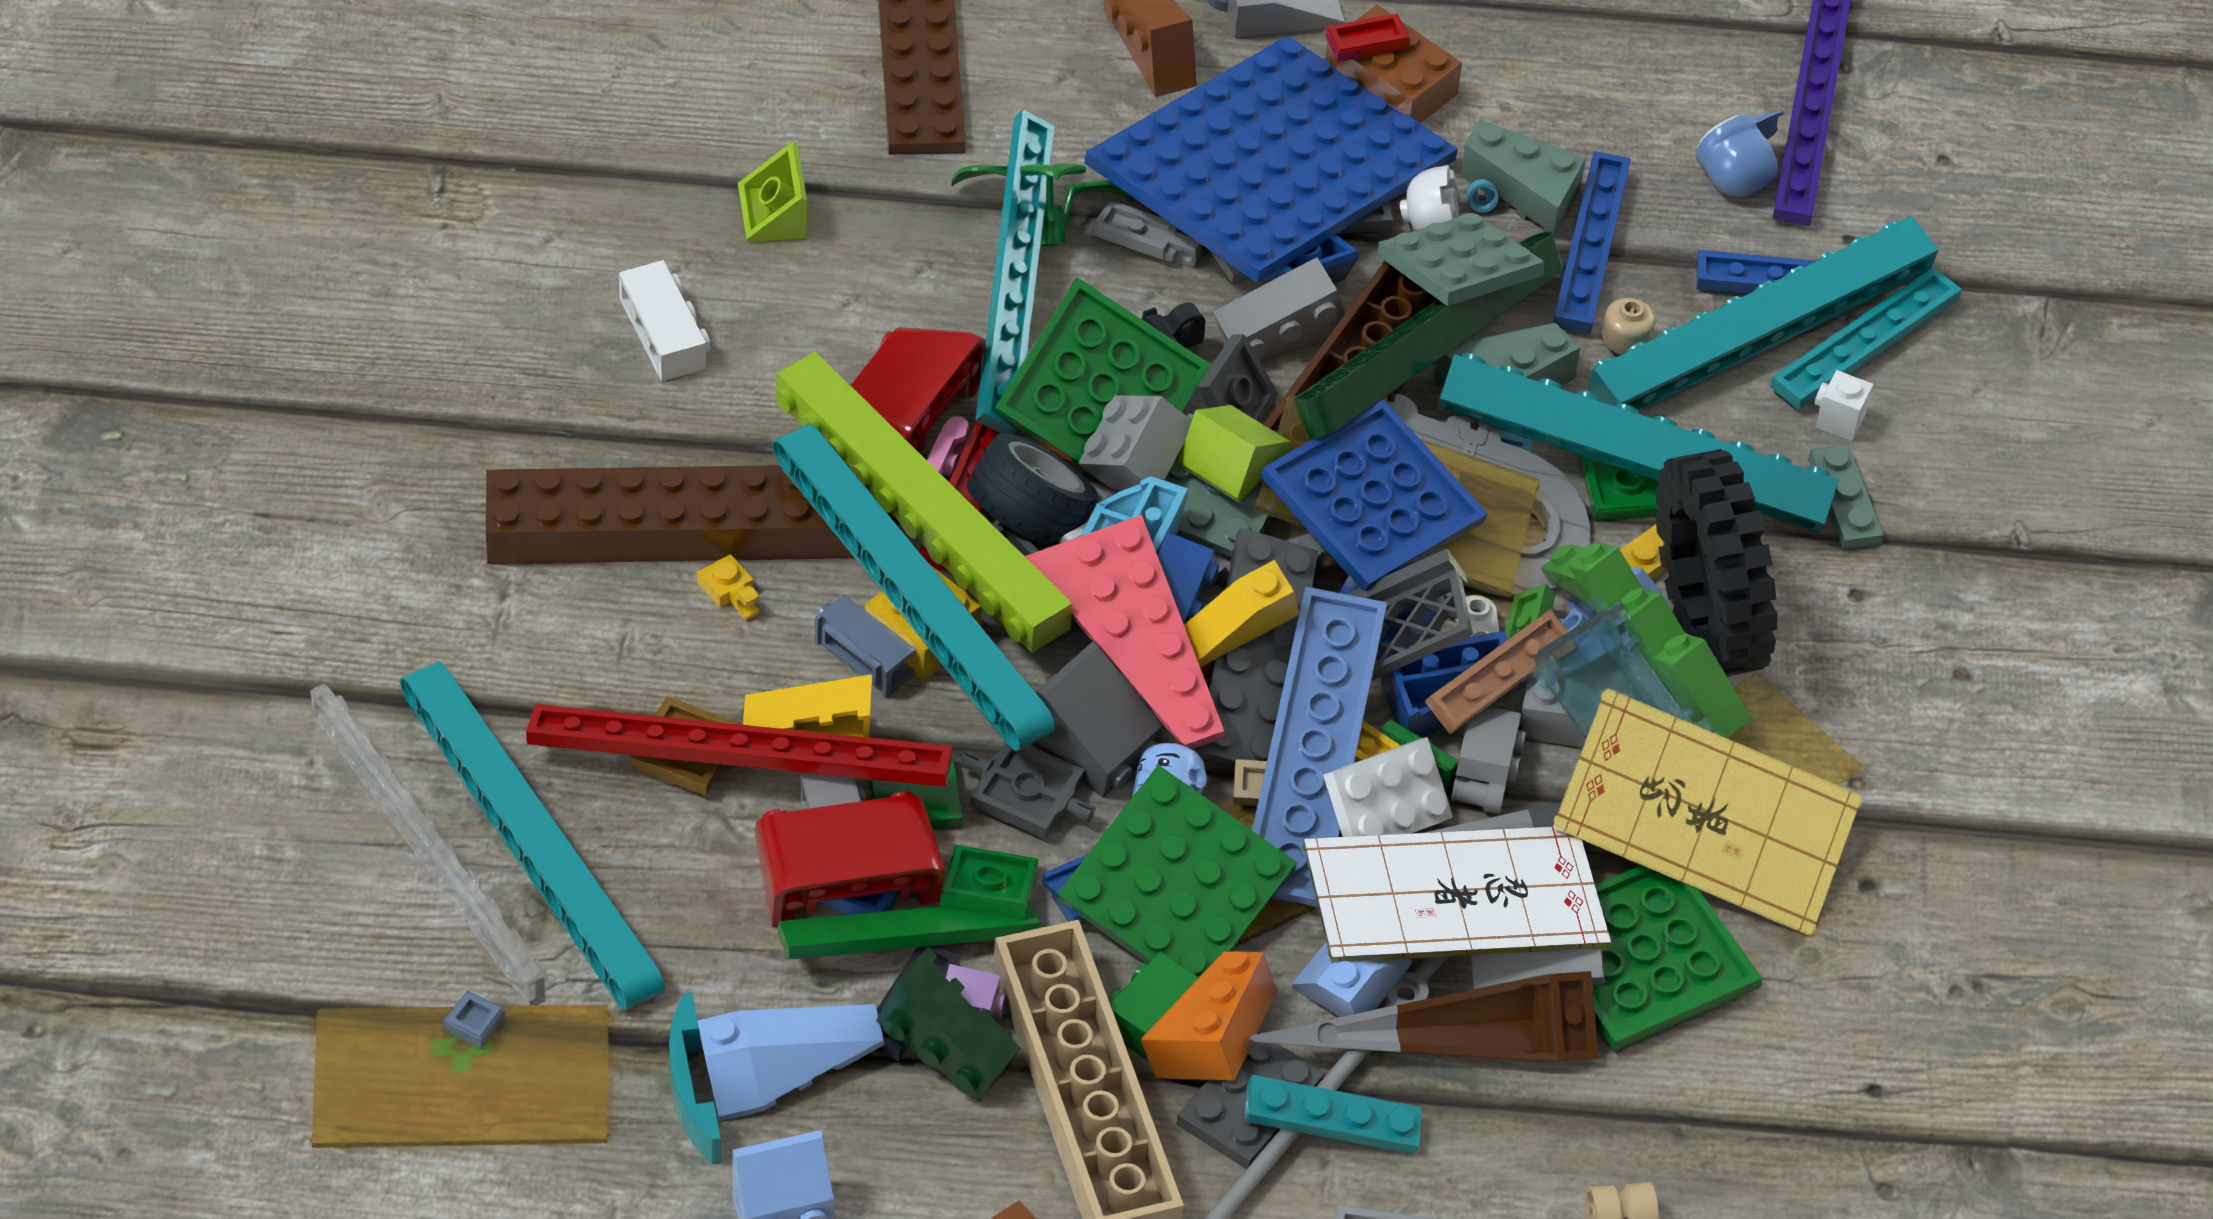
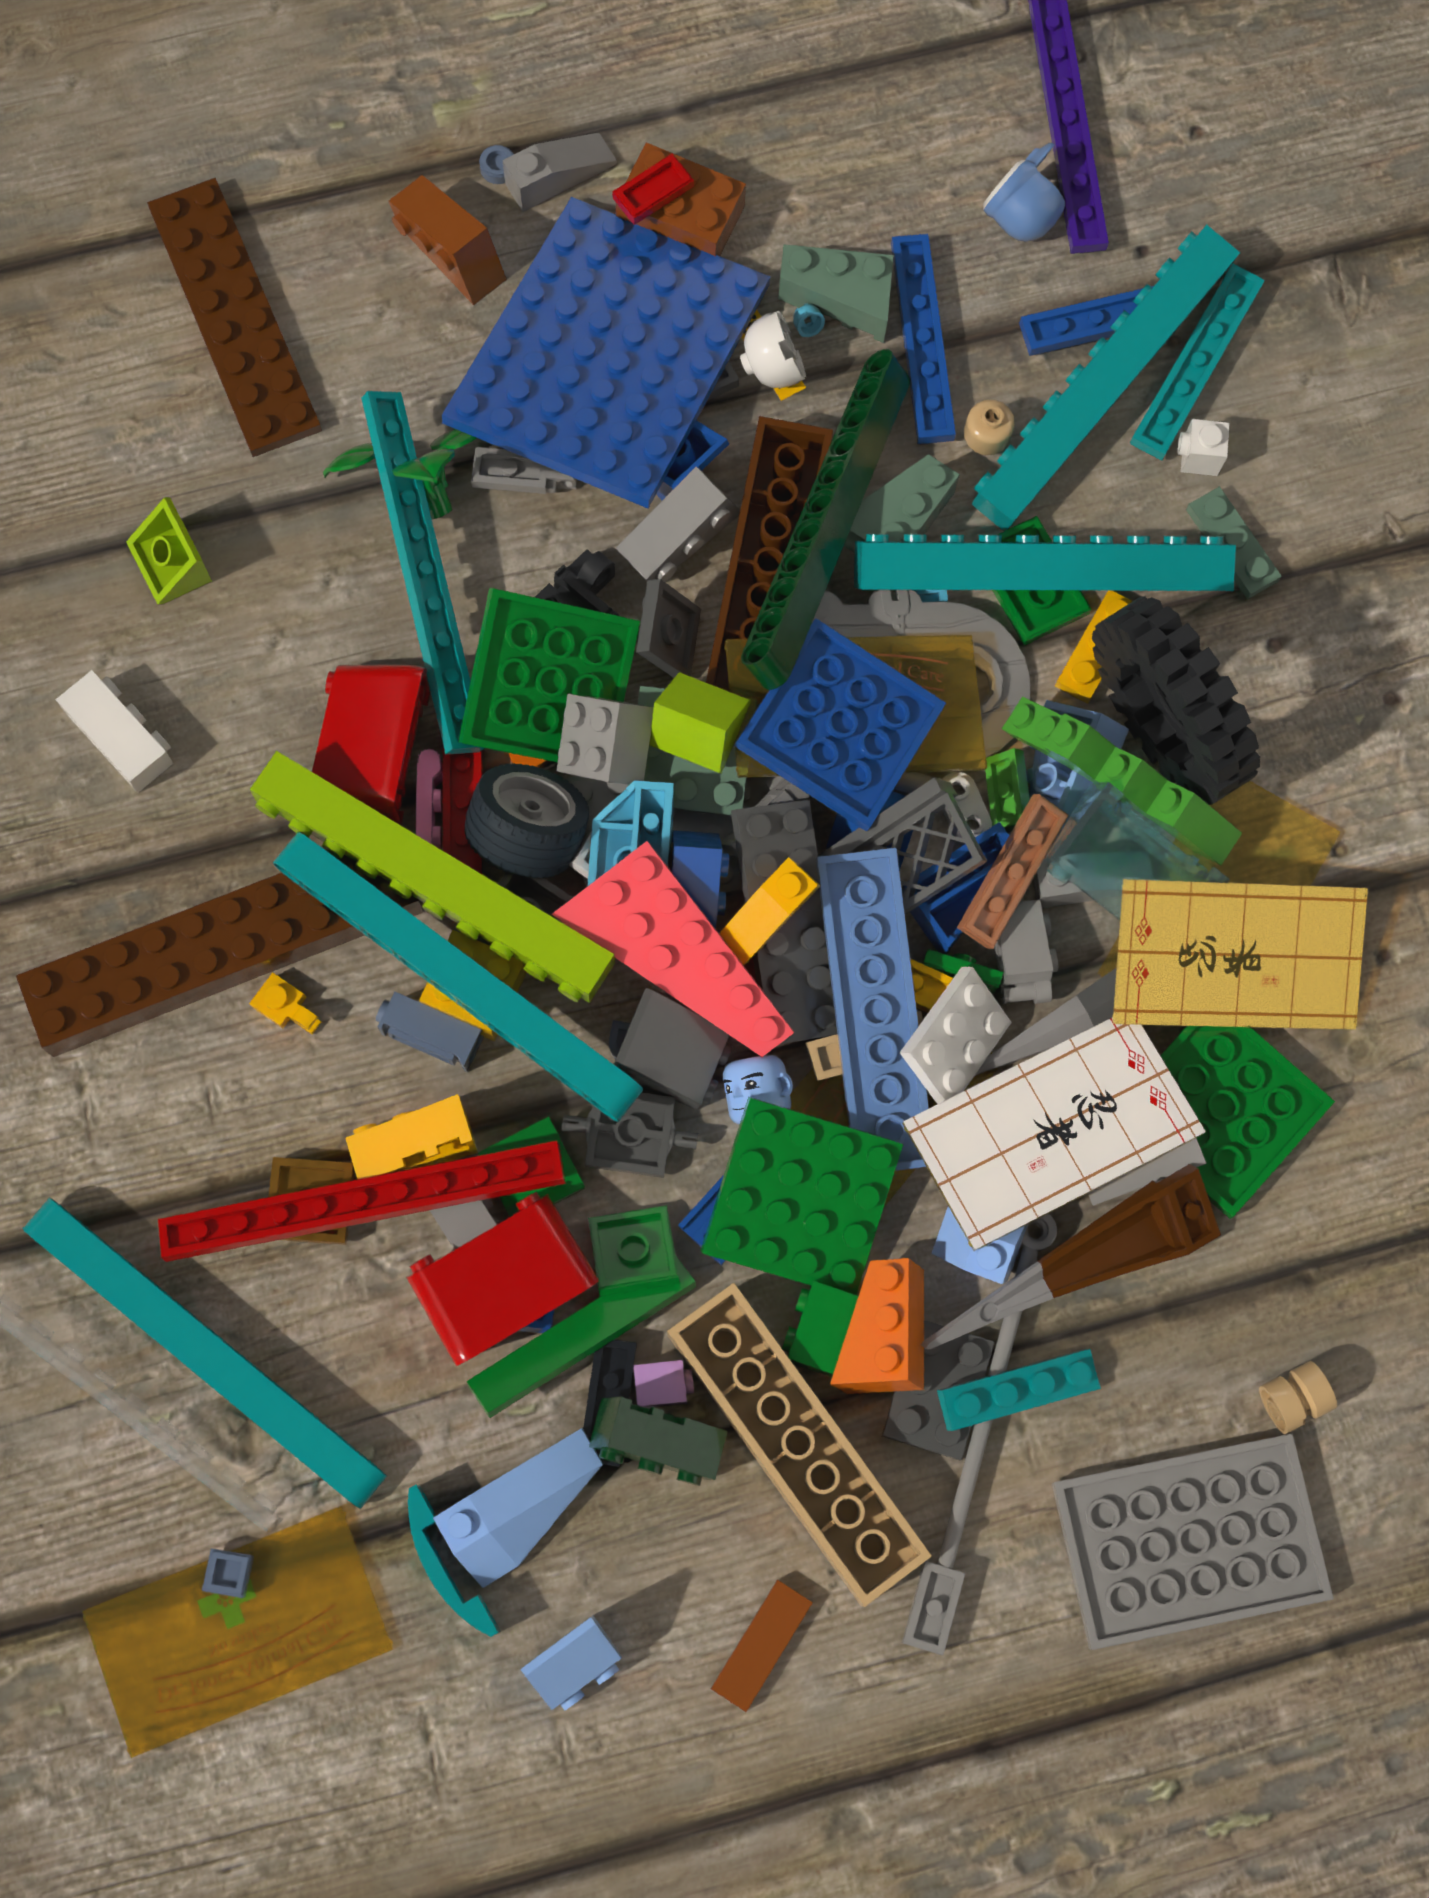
camera: 20 degrees left, 25 degrees up
sand green plate [1378,213,1544,306] -> none

